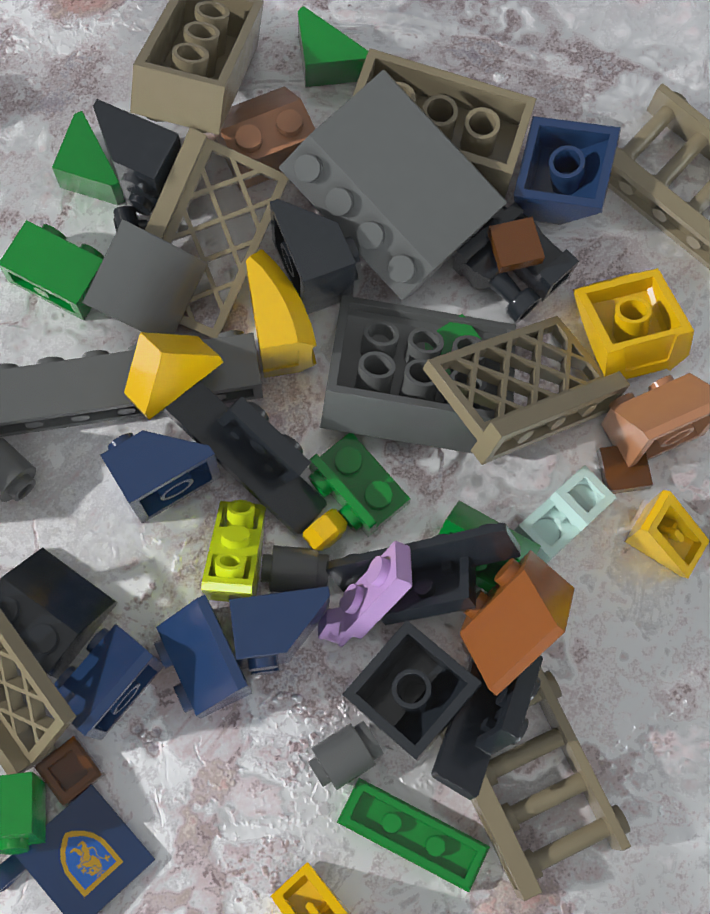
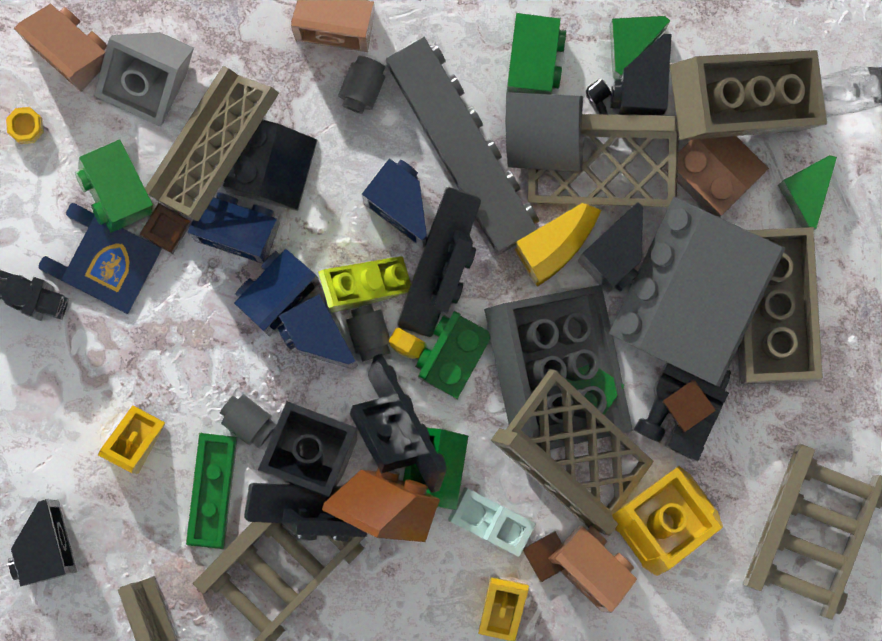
camera: 75 degrees right, 10 degrees up
yellow slope [124,332,224,420] -> none
lavender hinge [318,541,412,647] -> none
dark blue slope [513,116,621,225] -> none

